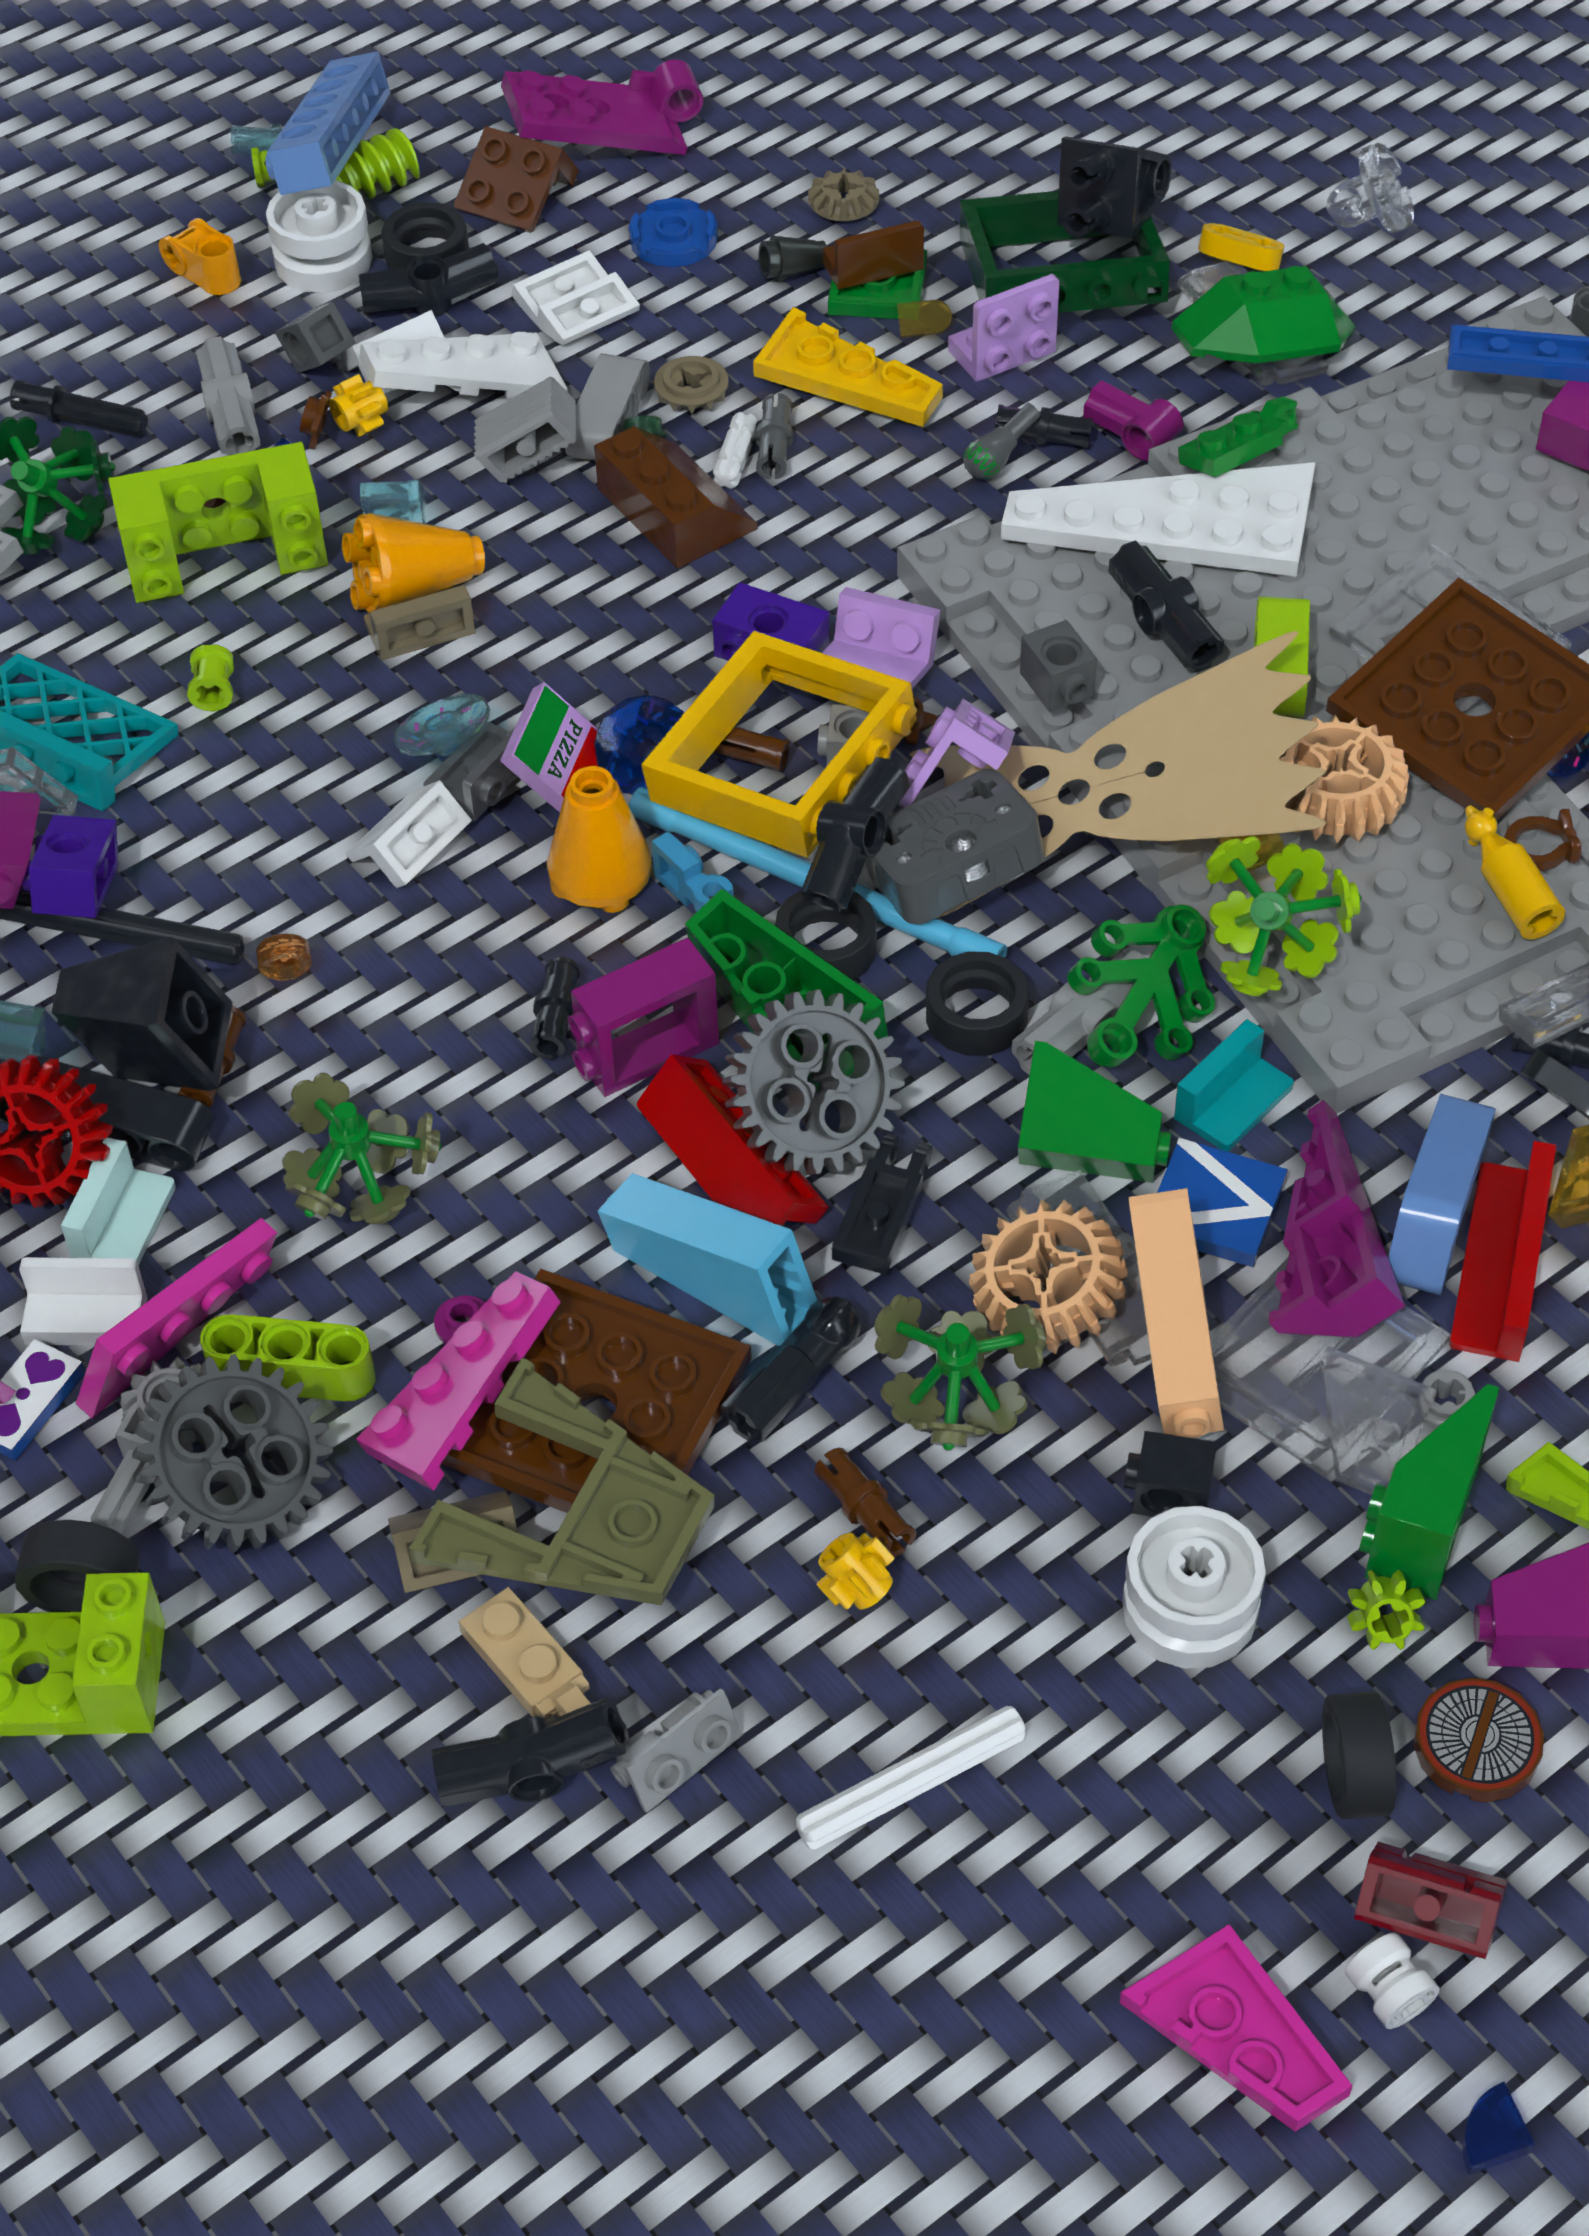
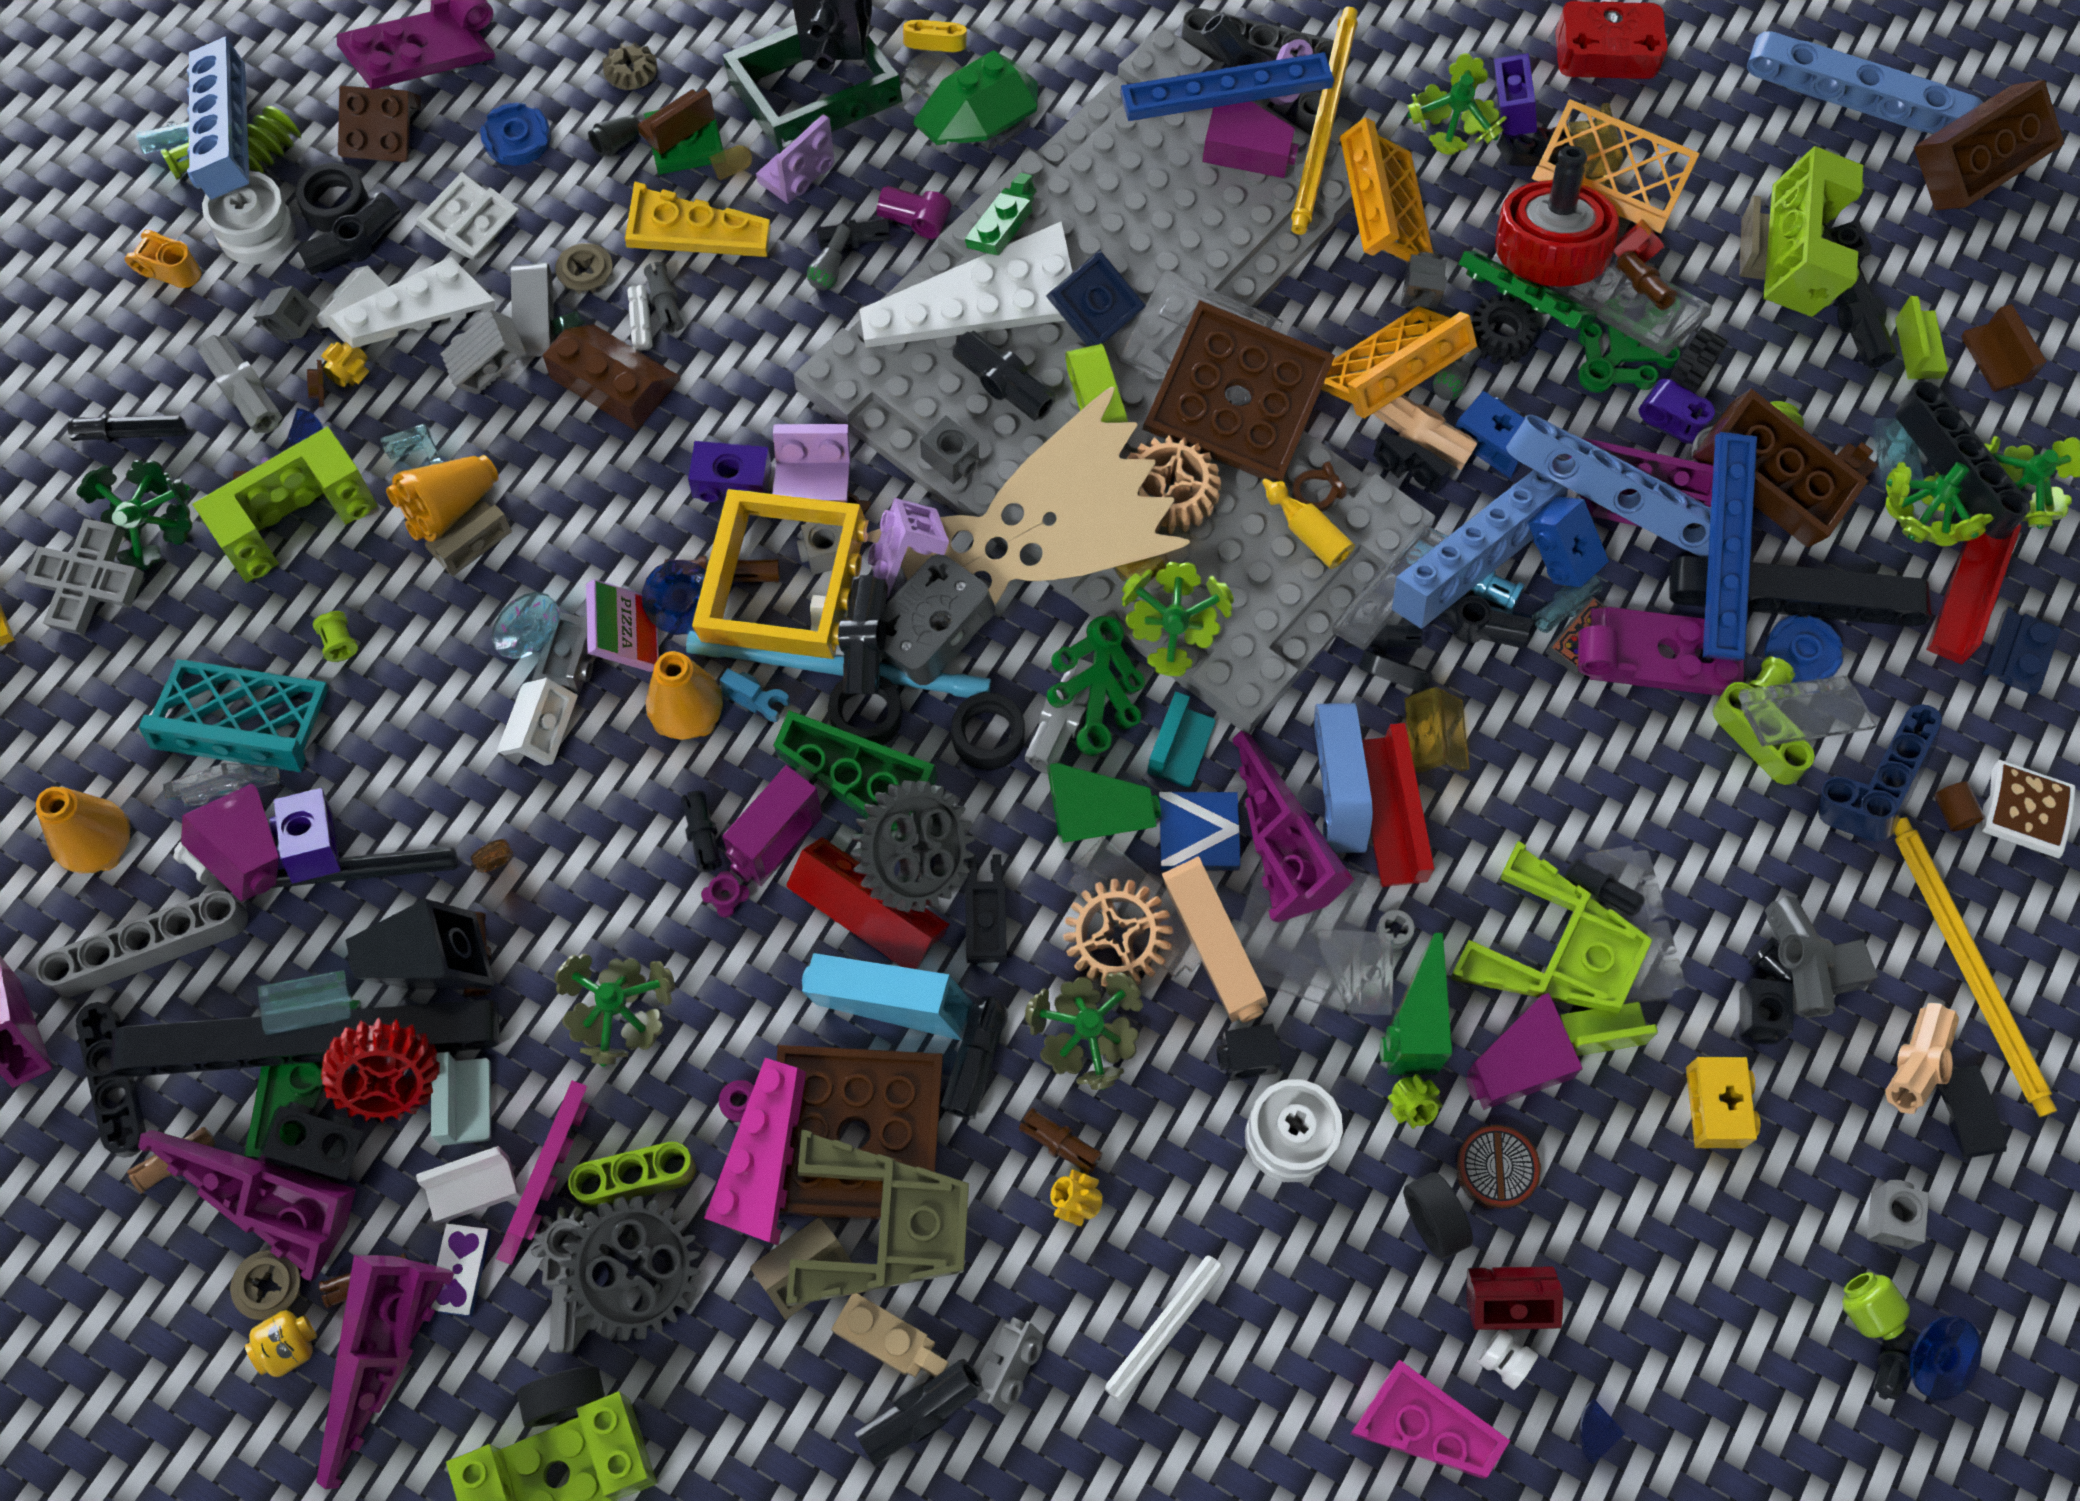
camera: 25 degrees left, 15 degrees up
none -> magenta plate [701,871,750,918]
none -> dark blue plate [1046,250,1146,347]

